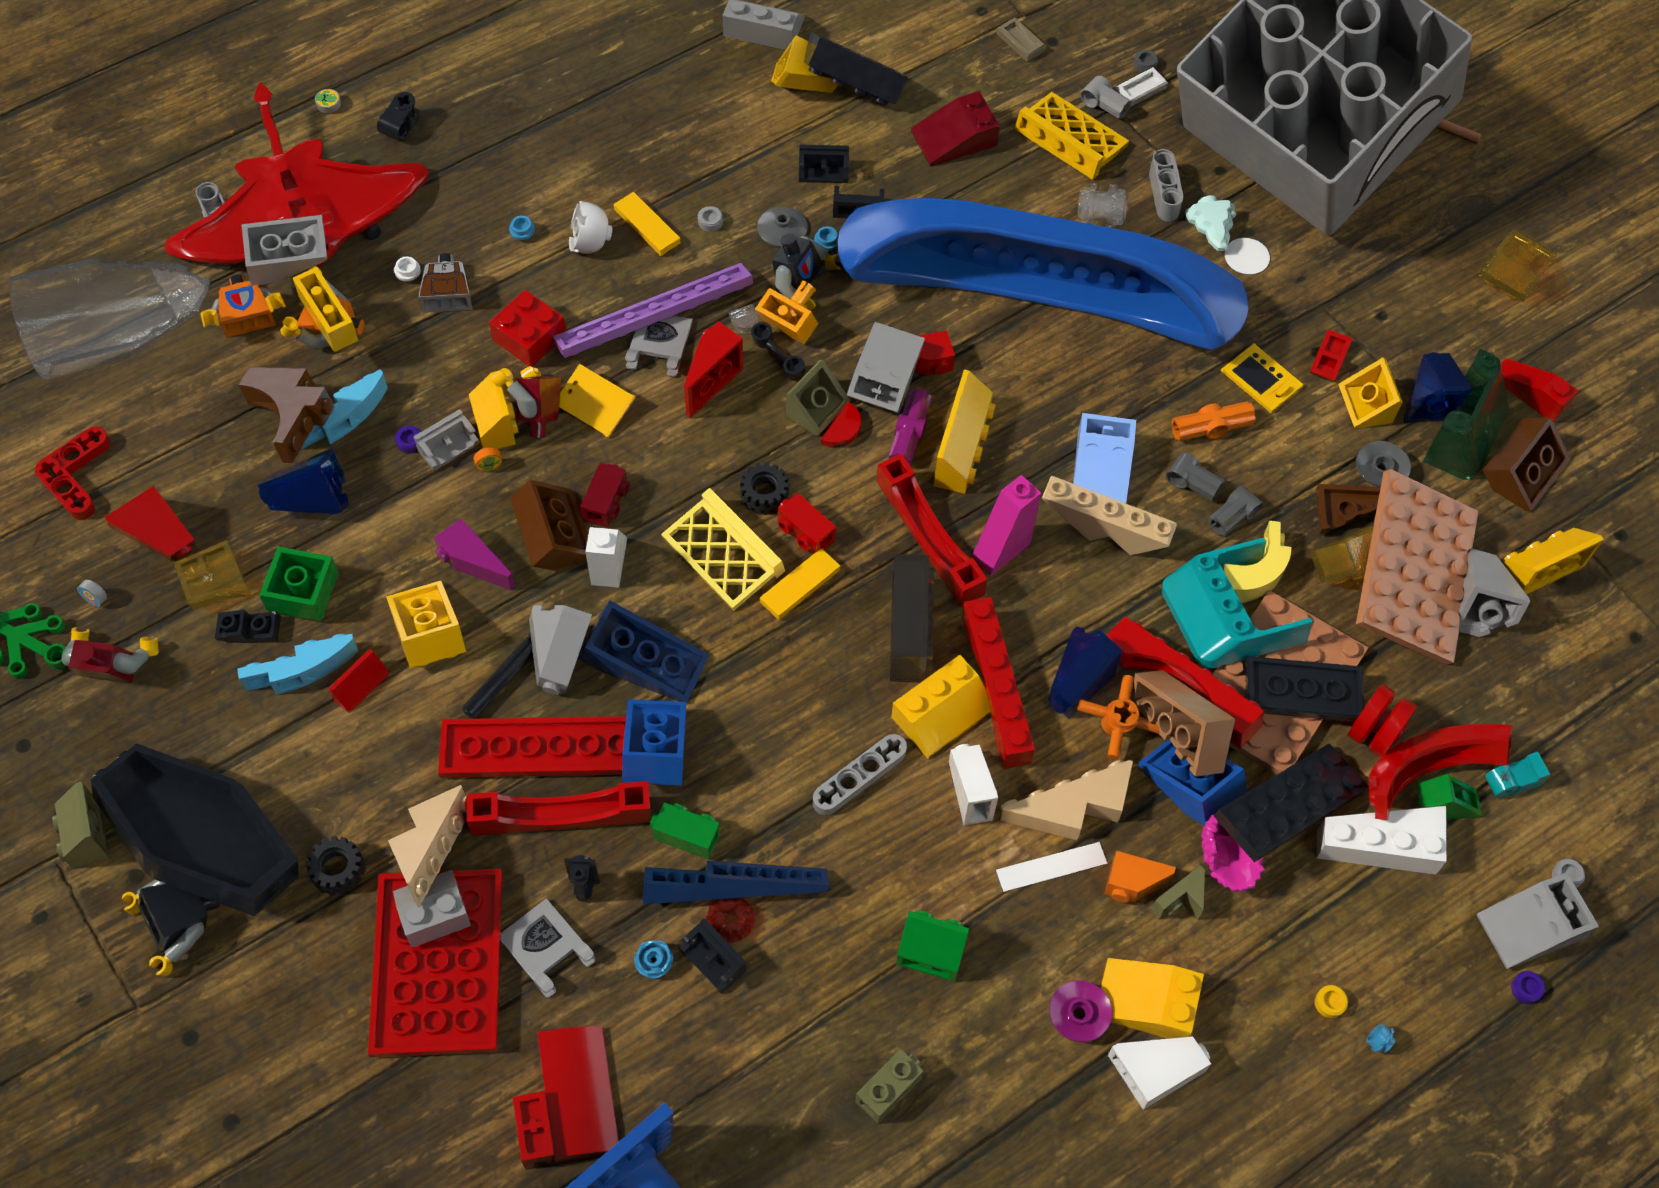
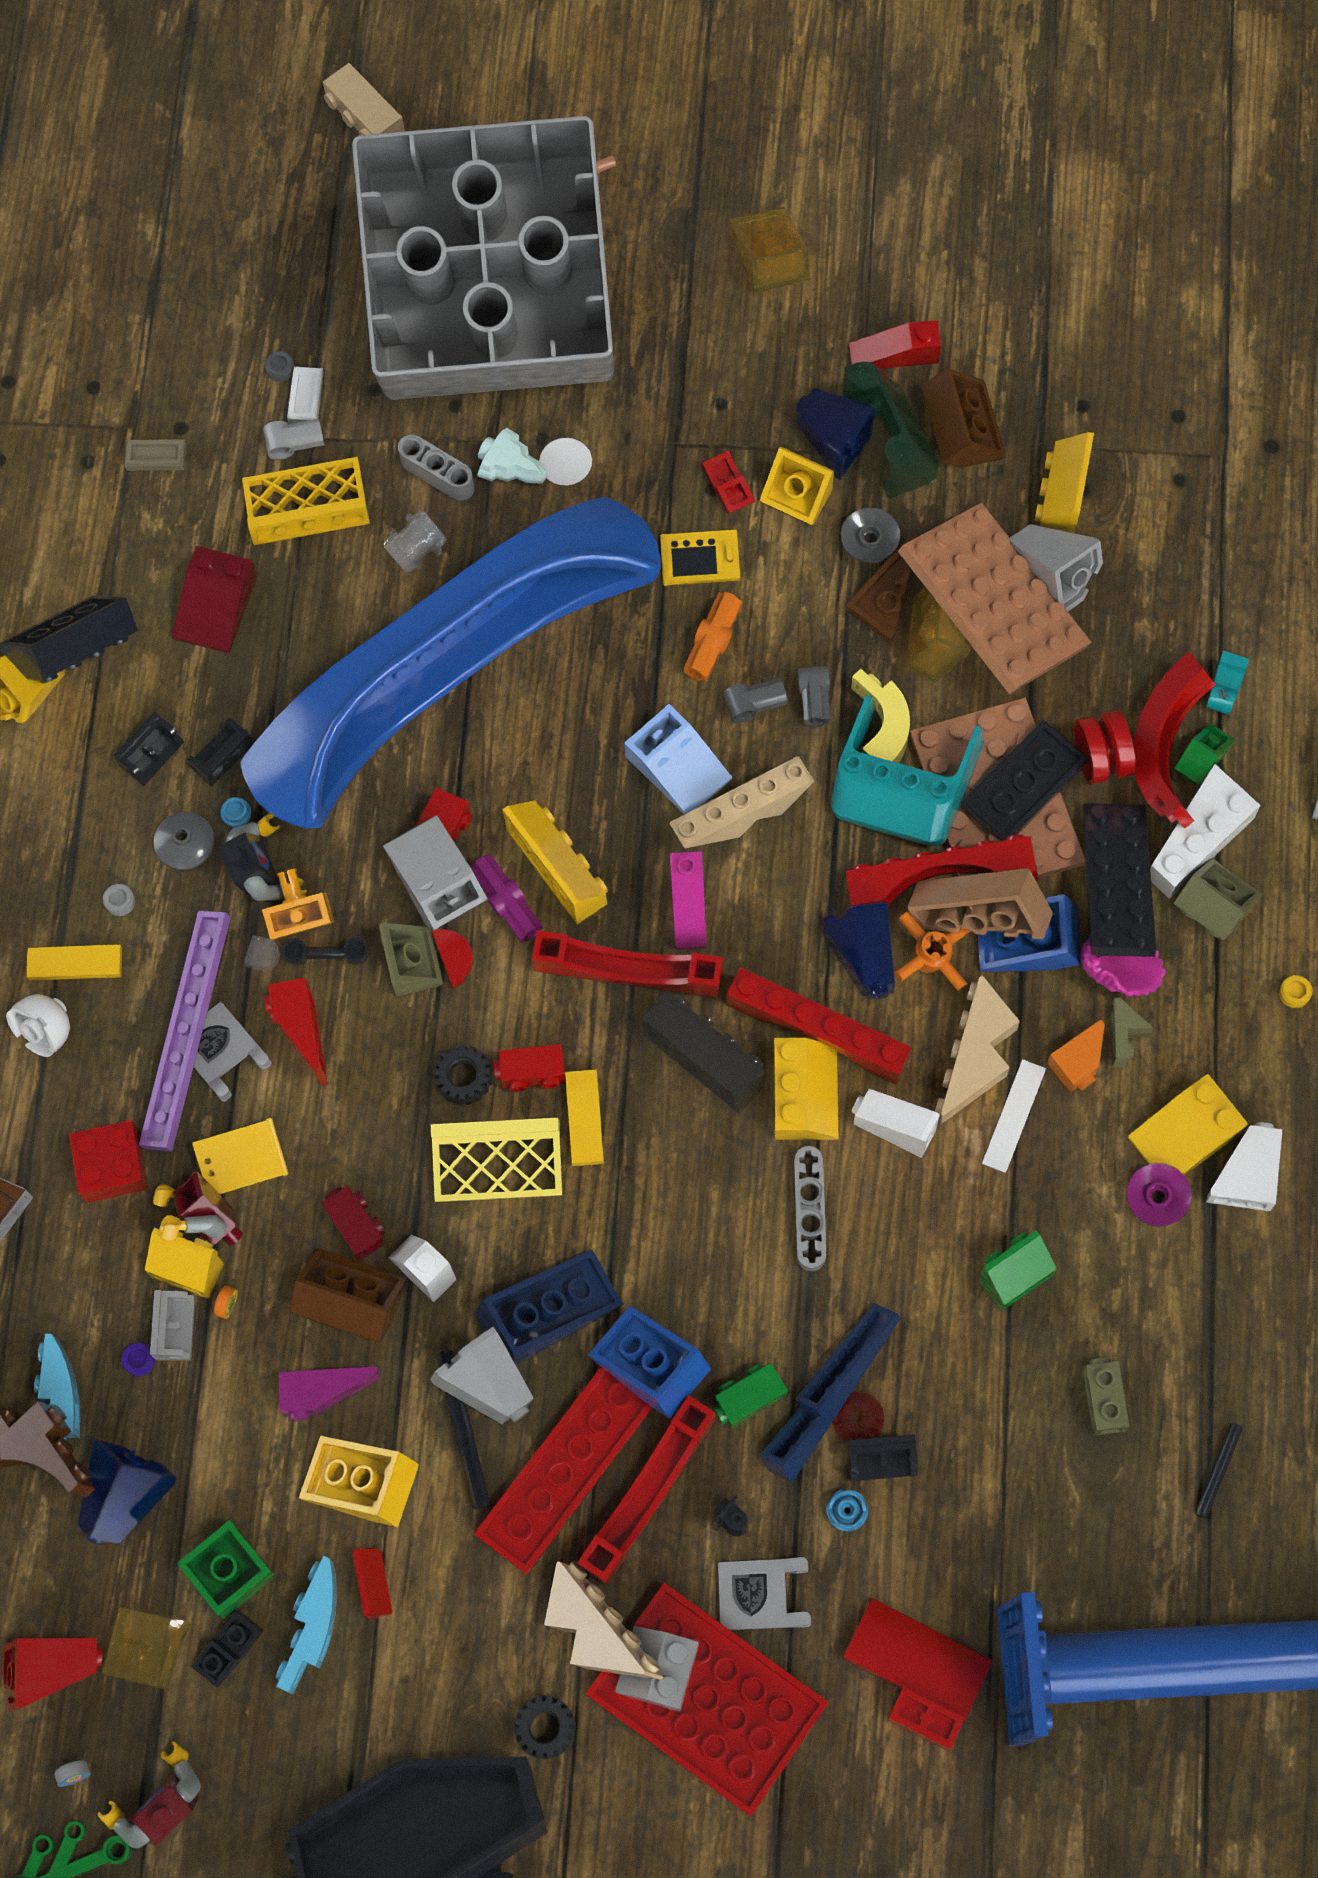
camera: 45 degrees left, 10 degrees up
none -> olive slope [1173,858,1263,940]

